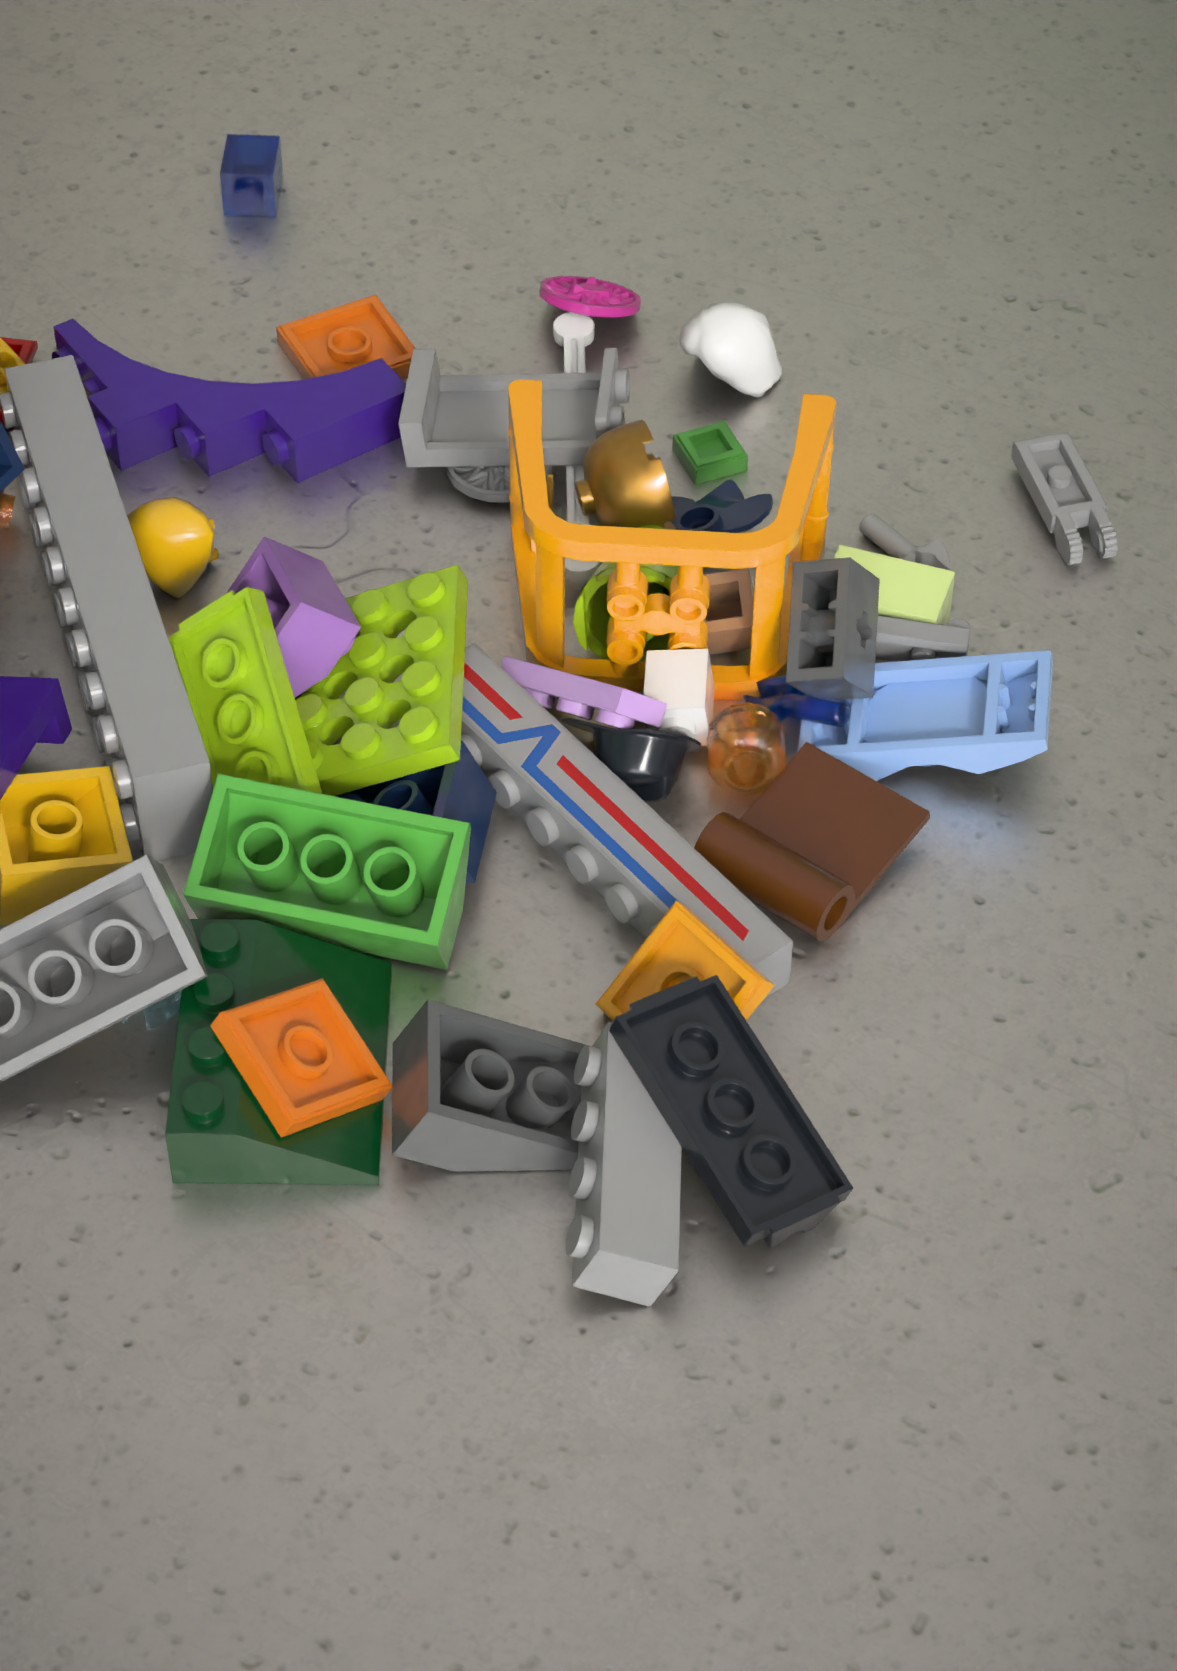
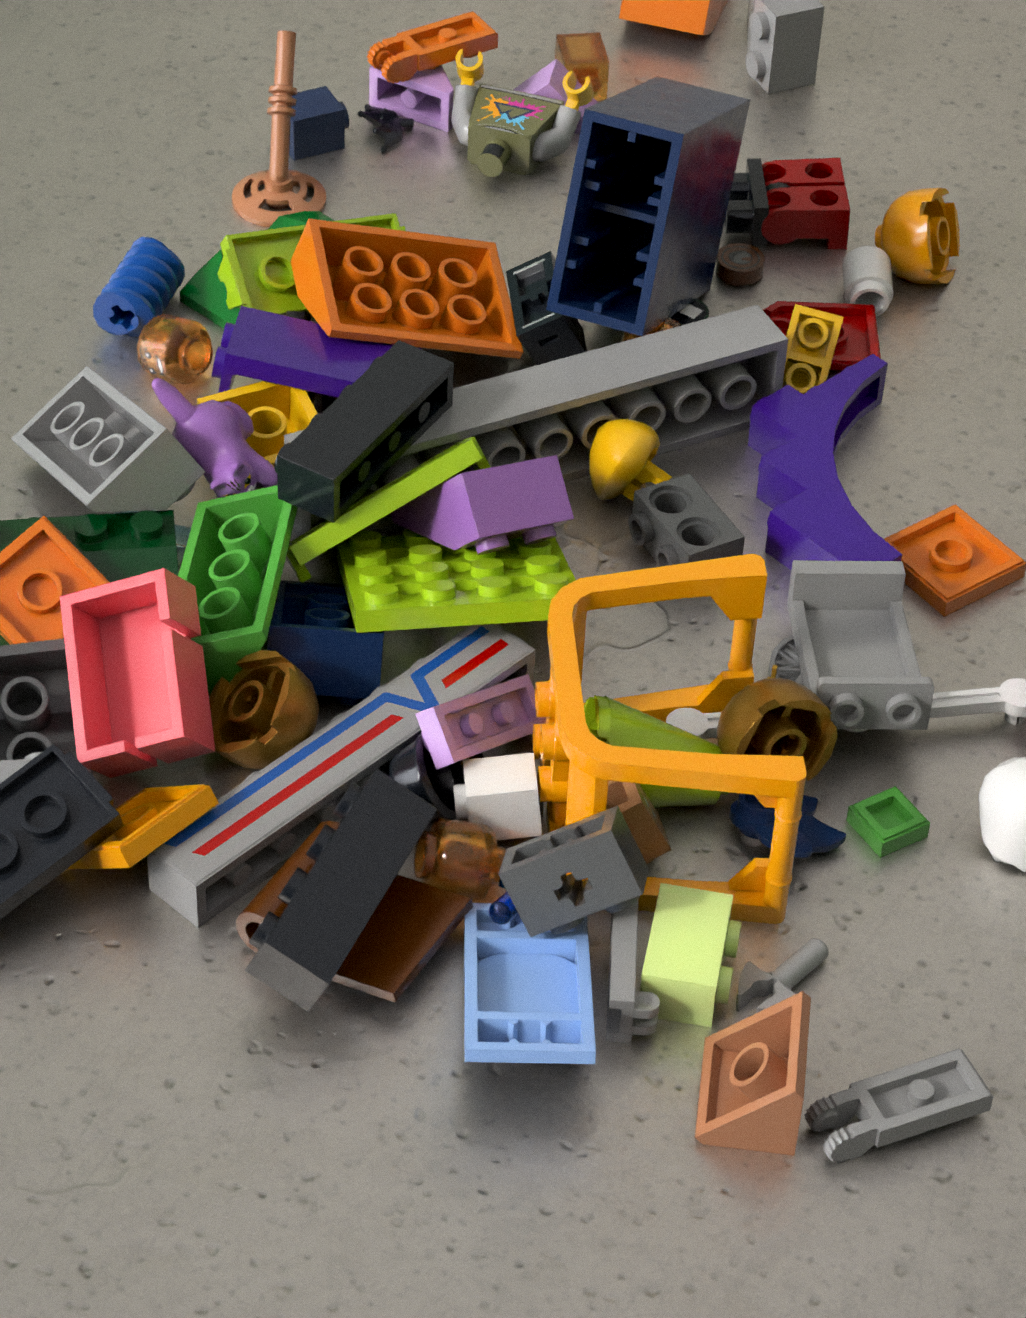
camera: 80 degrees right, 5 degrees down
none -> coral piece [60,568,216,778]
none -> medium lavender animal [151,378,278,498]
none -> pearl gold cylinder [209,650,319,769]
none -> black brick [245,768,437,1012]
none -> black brick [275,340,454,523]
none -> dark grey brick [628,473,745,567]
none -> nougat slope [695,991,811,1156]

